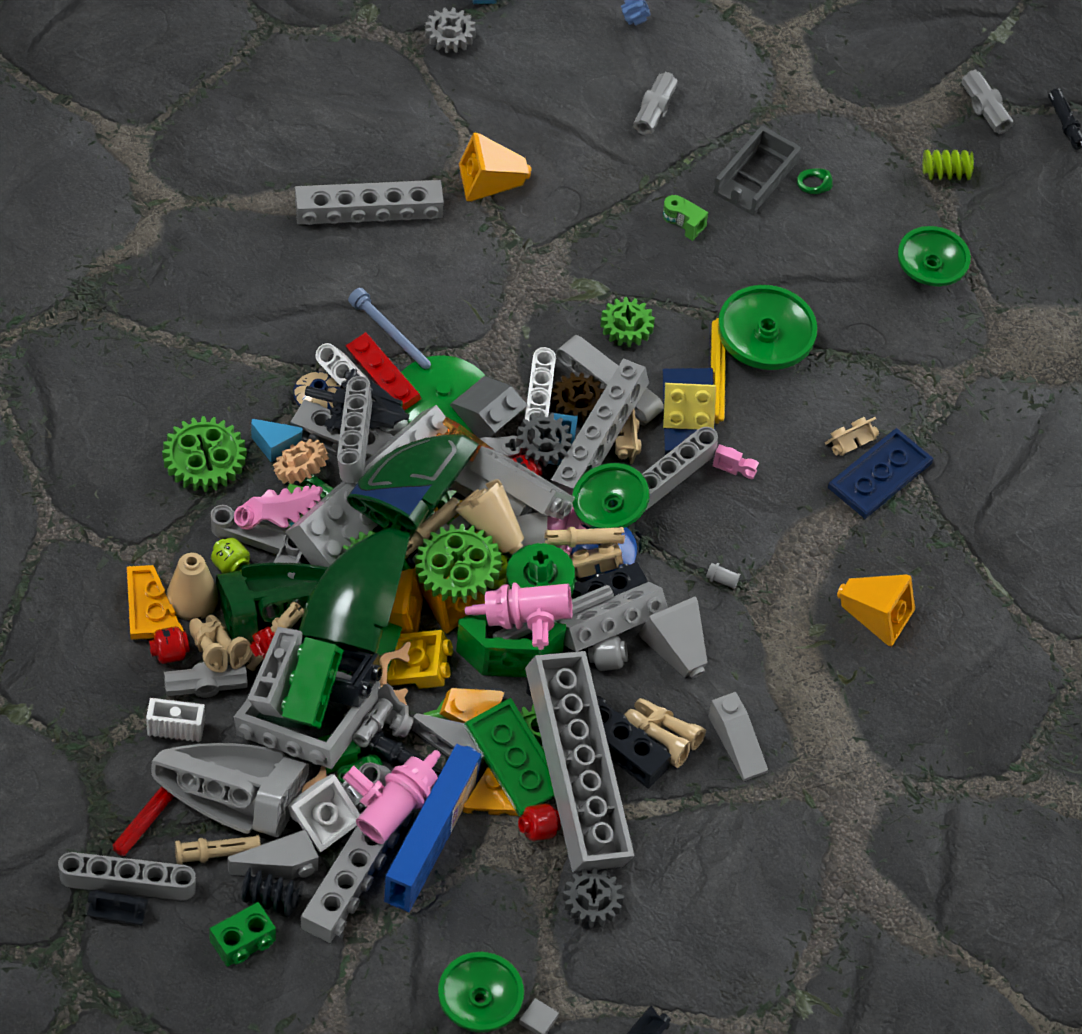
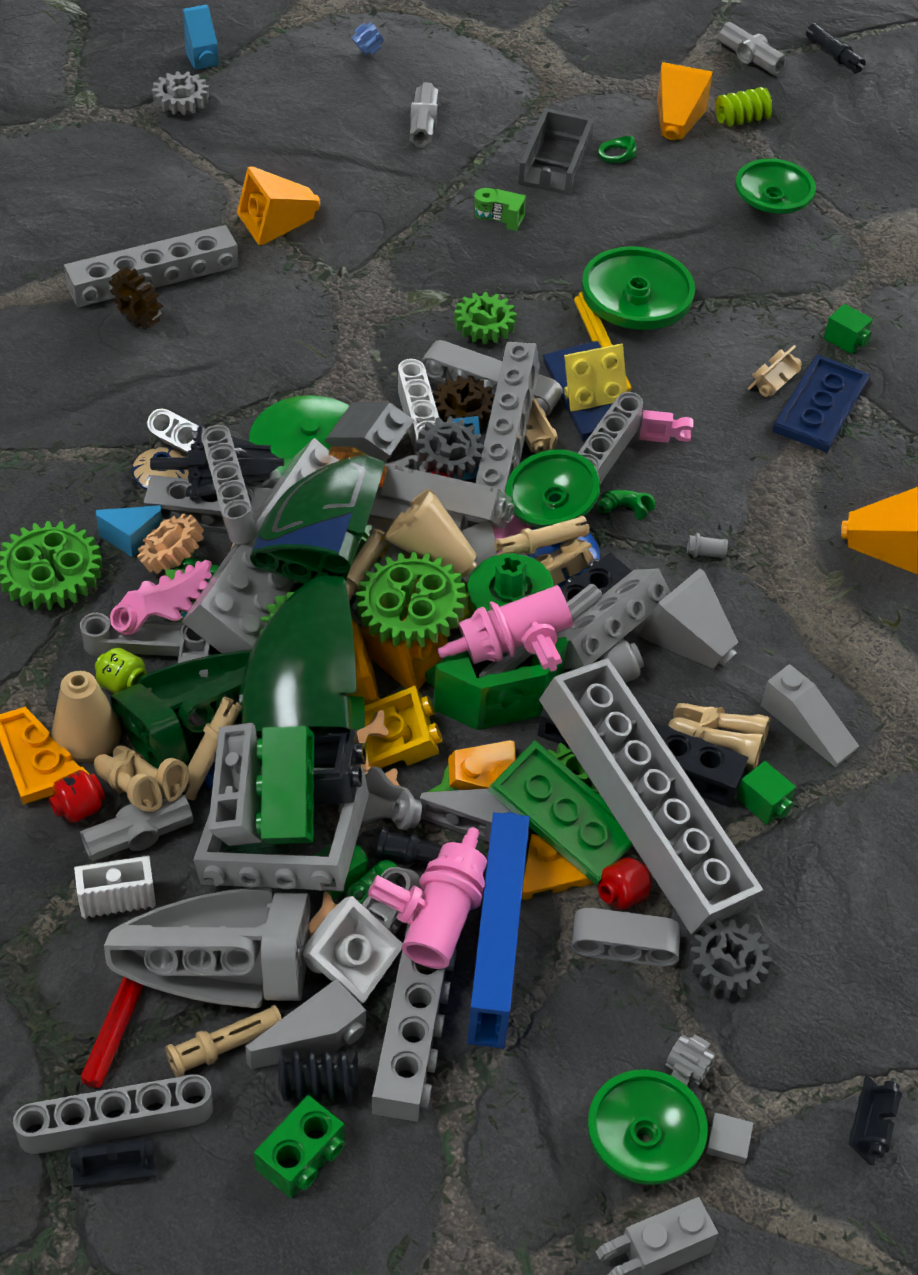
camera: 15 degrees left, 5 degrees down
red gear [249,627,276,659] -> none
red plate [346,332,421,411] -> none
sand blue piece [348,288,431,369] -> none
light grey pin [352,698,393,747] -> none
none -> dark brown gear [109,267,163,330]
none -> light grey beam [572,908,681,967]
none -> green piece [597,490,655,520]
none -> light orange slope [657,62,713,140]
none -> light grey gear [665,1034,716,1086]
none -> green brick [736,761,796,825]
none -> green brick [823,304,873,354]

